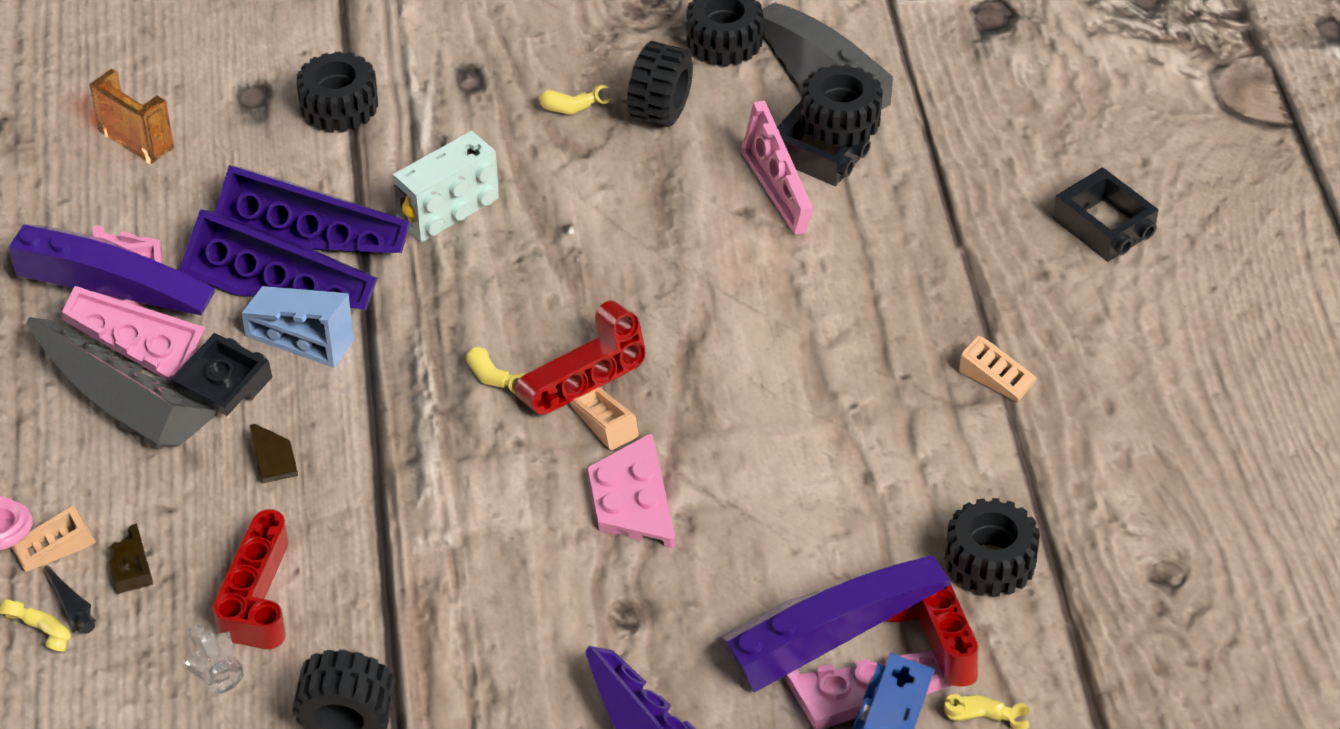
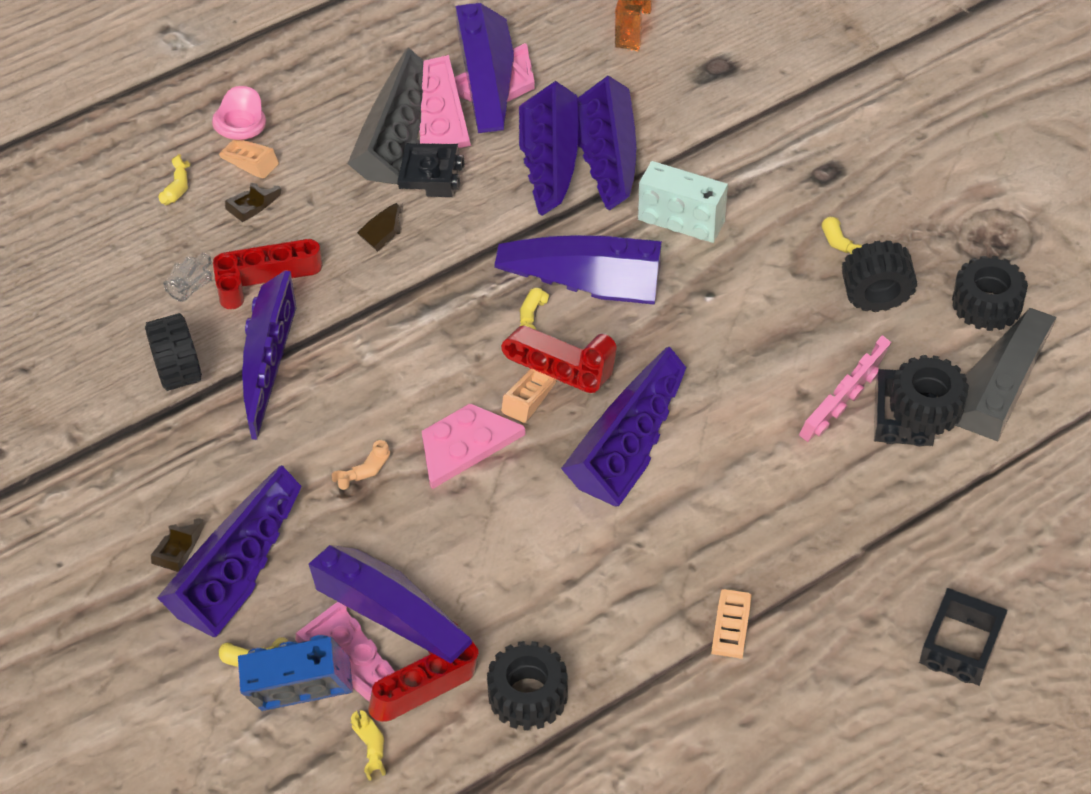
camera: 65 degrees right, 5 degrees up
black piece [43,565,96,634] -> none
light blue wedge [242,286,354,368] -> none
black tyre [296,51,378,132] -> none
none -> dark purple wedge [242,271,297,440]
none -> light nougat arm [332,440,390,490]
none -> dark purple wedge [494,235,662,305]
none -> dark purple wedge [561,346,687,507]

